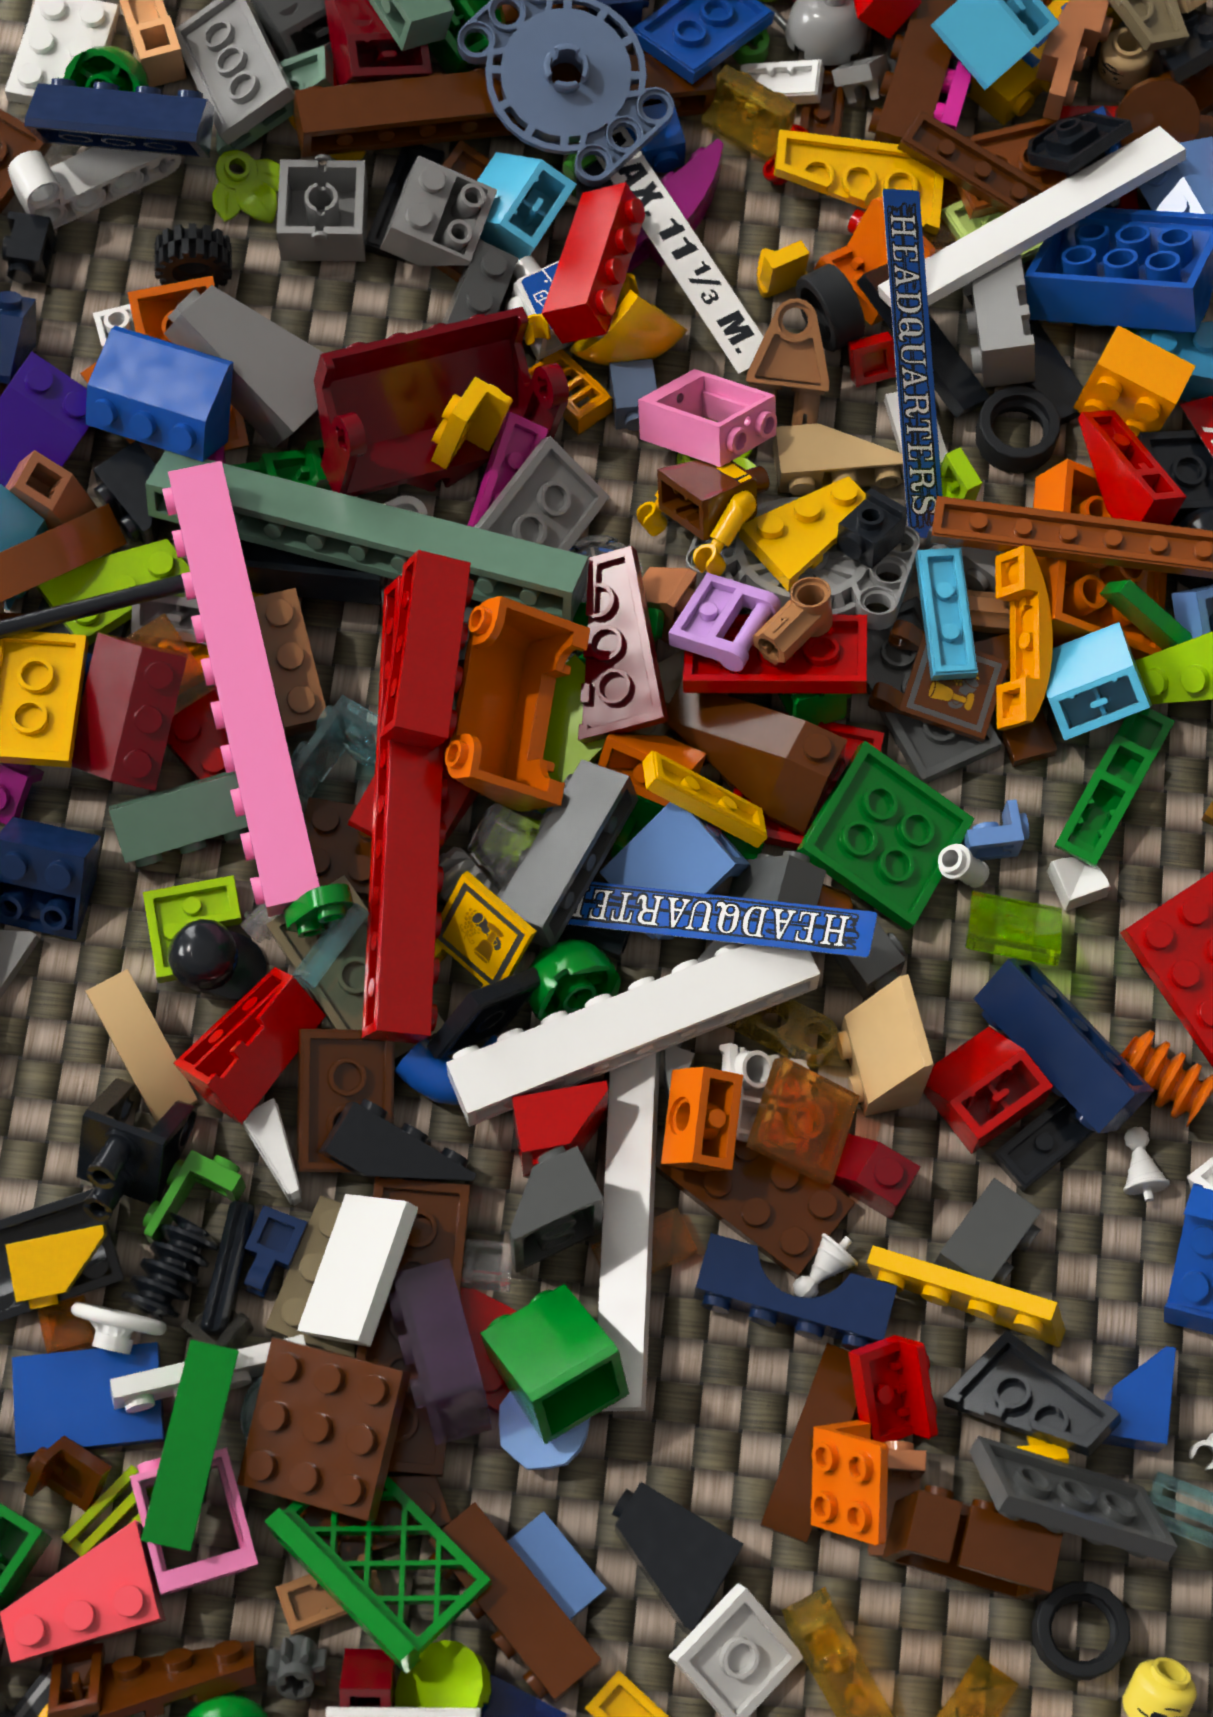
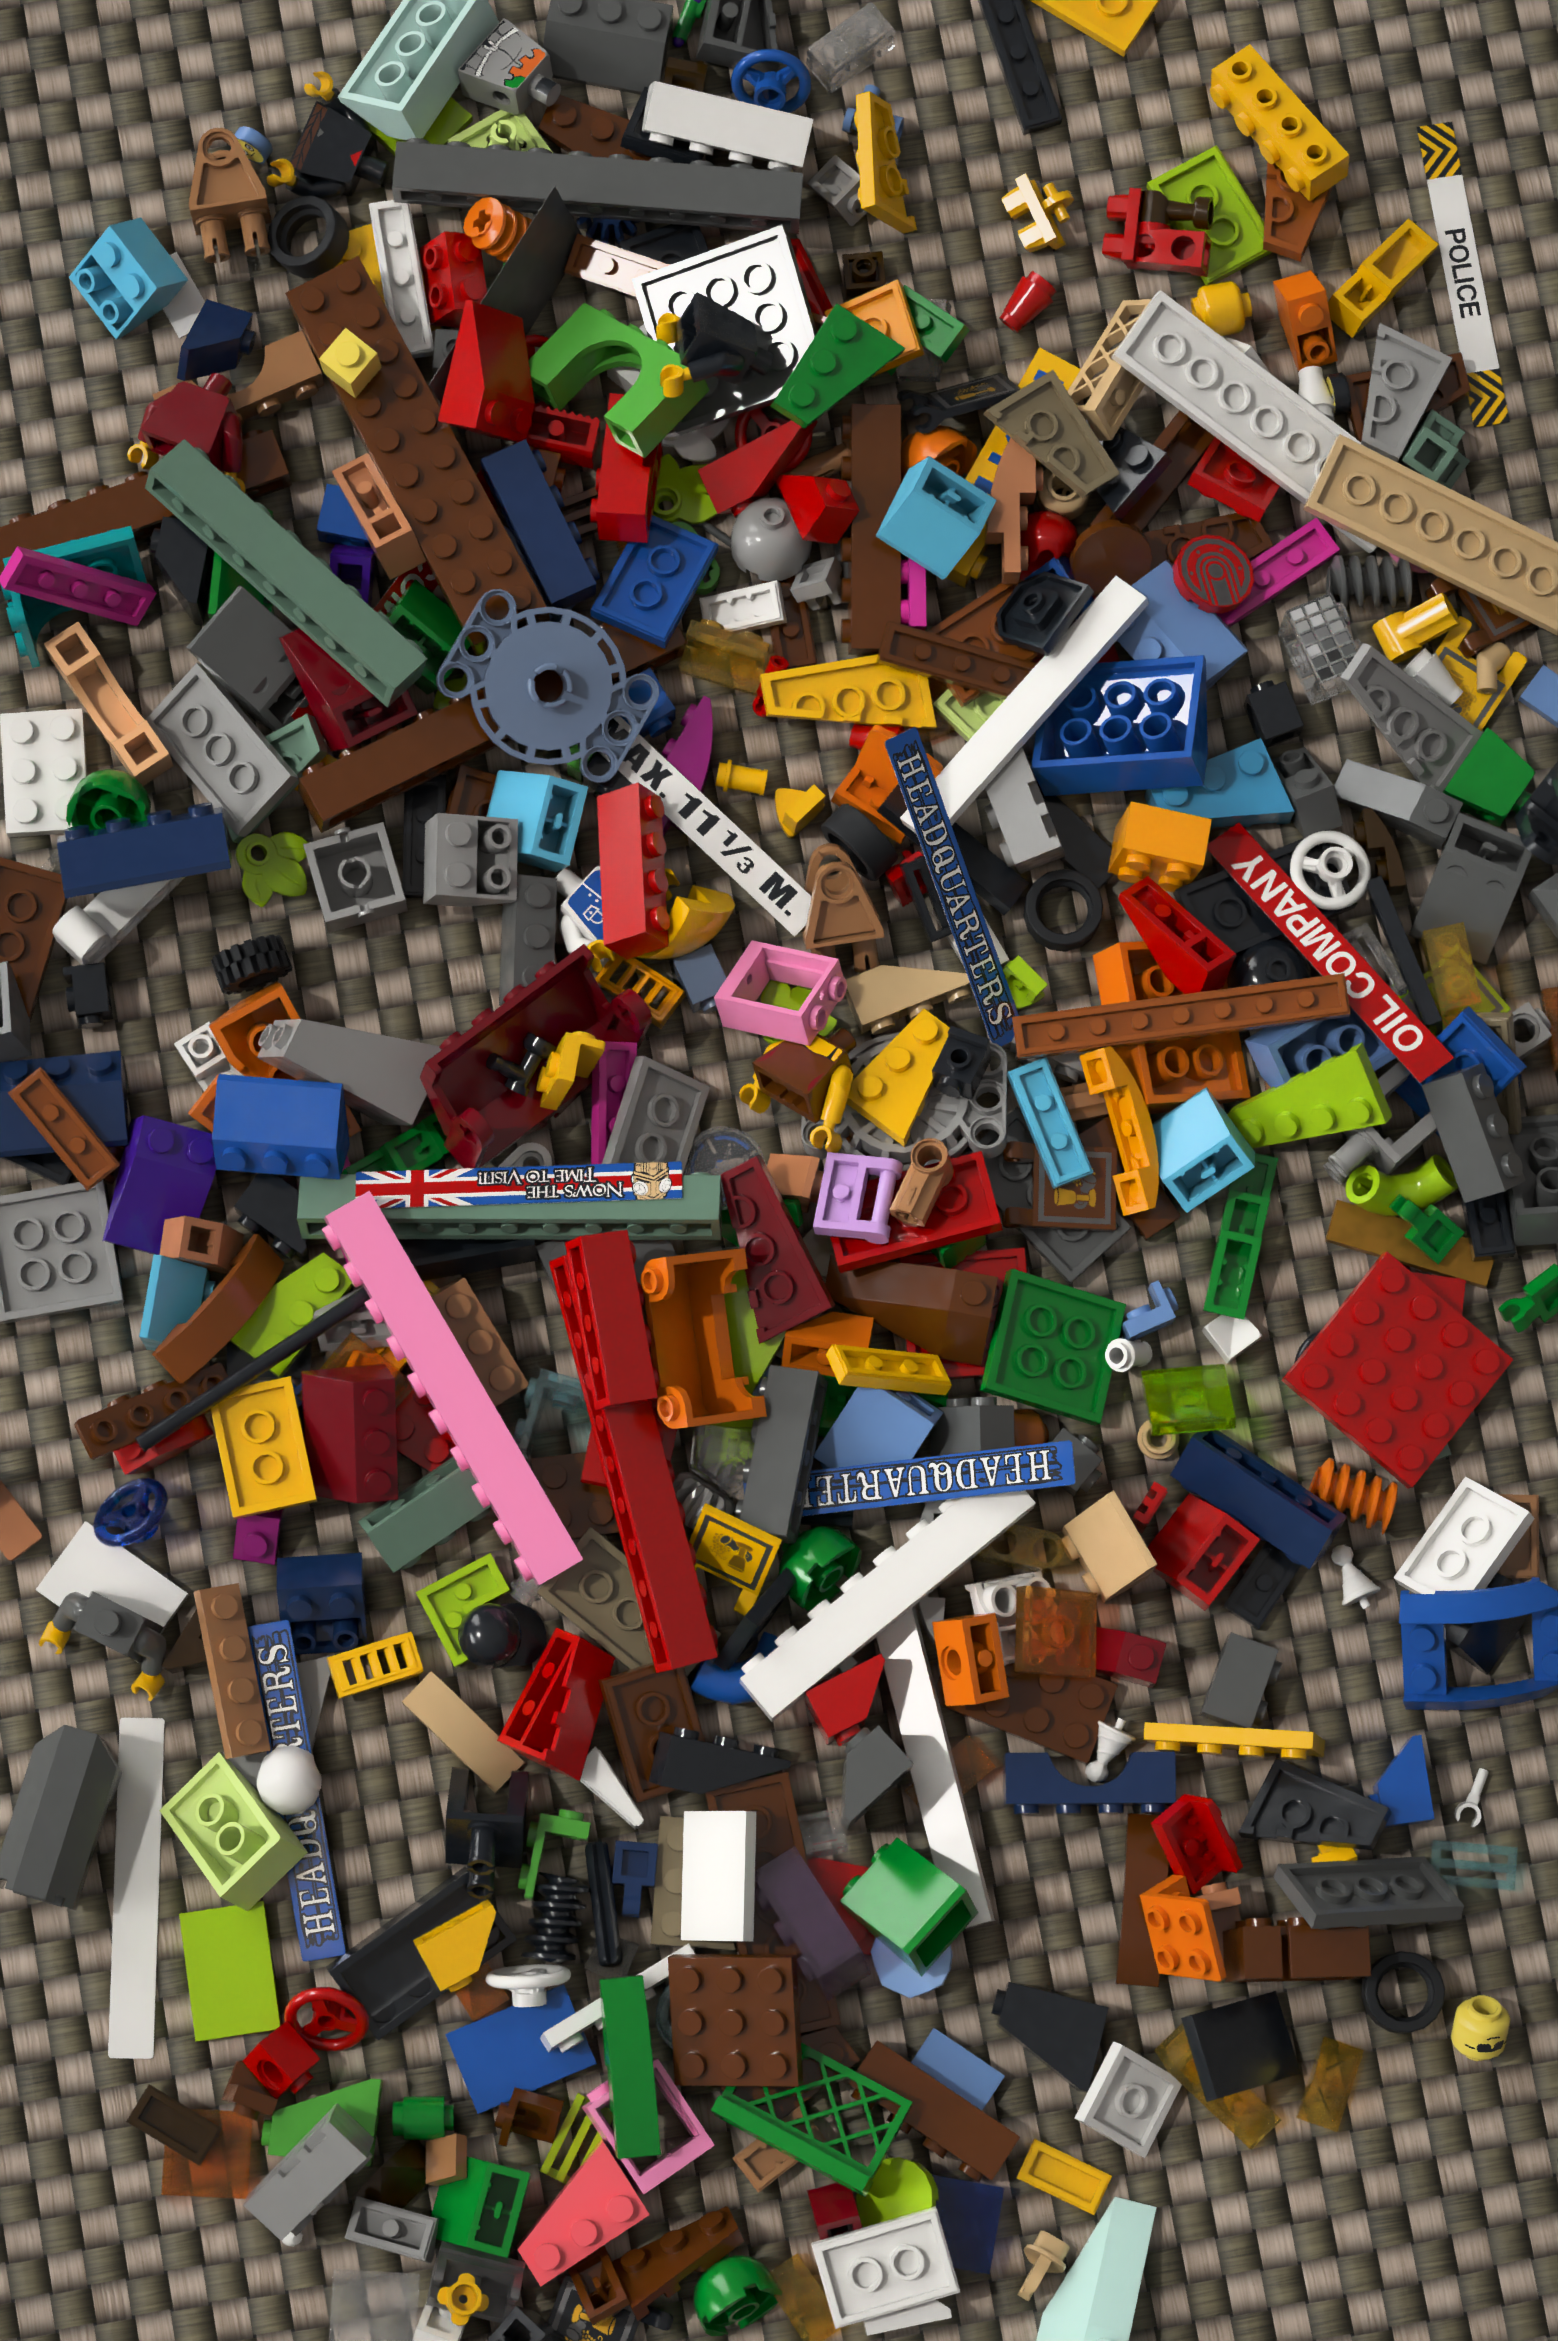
camera: 20 degrees left, 10 degrees up
dark grey gear [266,1635,328,1700] -> none
green plate [283,883,353,938] -> none
clear light blue tile [292,903,369,989] -> none
green tile [1100,580,1192,650] -> none
none -> yellow slope [326,1631,423,1699]
none -> sticker [355,1161,682,1208]
none -> black piece [486,1031,557,1097]
none -> yellow pin [715,759,768,796]
none -> black tile [899,856,952,942]
none -> red hair [1020,511,1079,561]
none -> red tile [1131,1481,1168,1534]
none -> tan plate [1137,1418,1179,1460]
none -> black tile [1181,1991,1301,2102]

